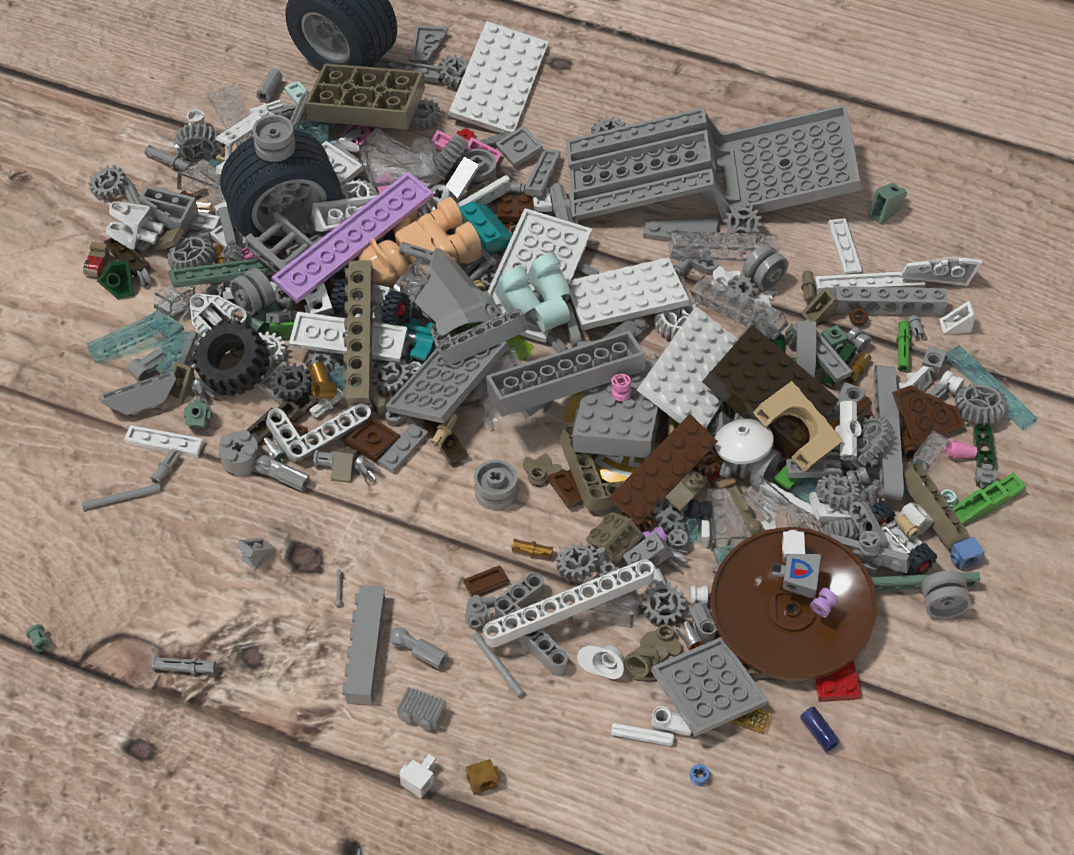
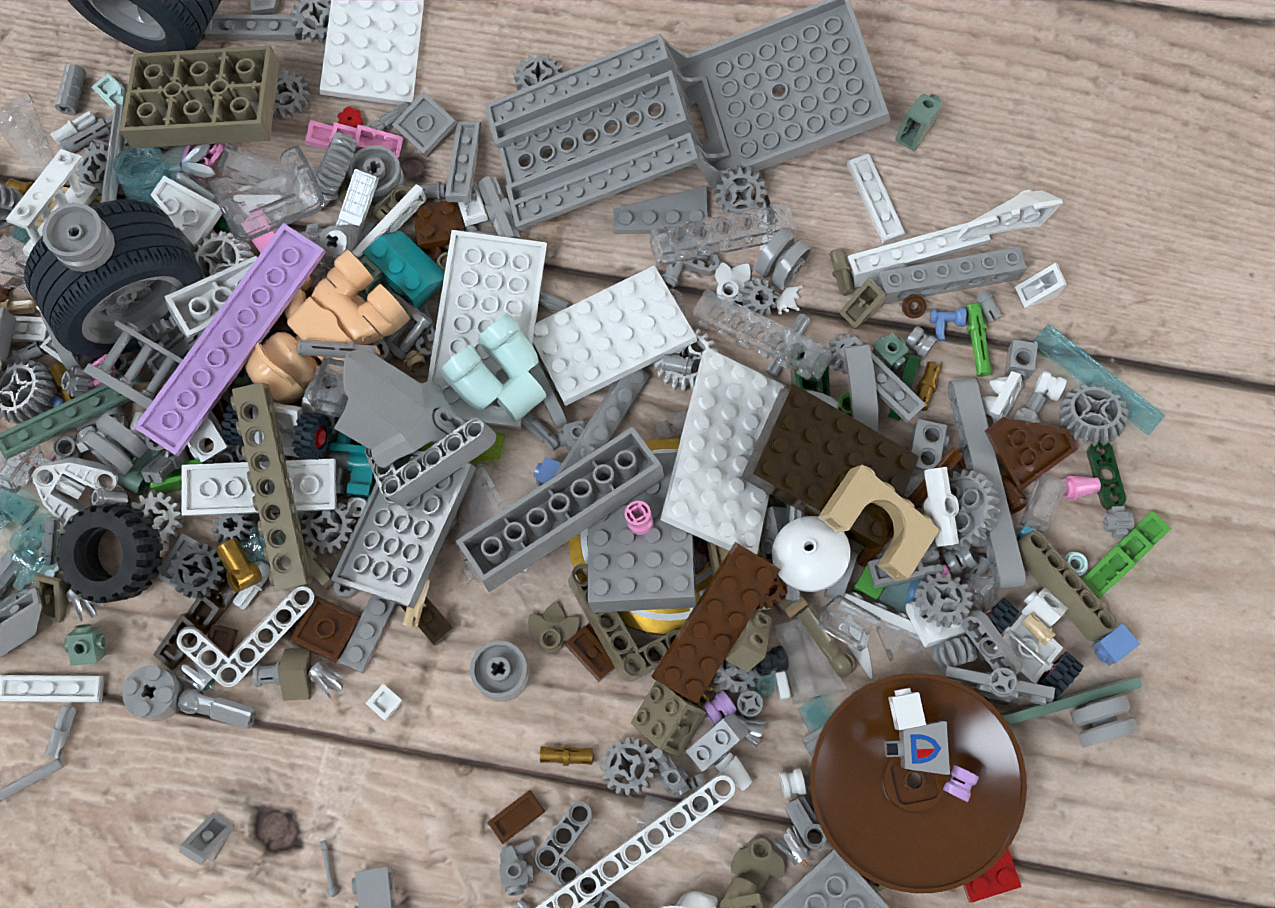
camera: 10 degrees left, 20 degrees up
light grey gear [641,581,686,625] -> none
none -> white plate [365,684,404,721]
none -> light grey pin [662,355,694,376]
none -> medium blue piece [930,307,966,341]

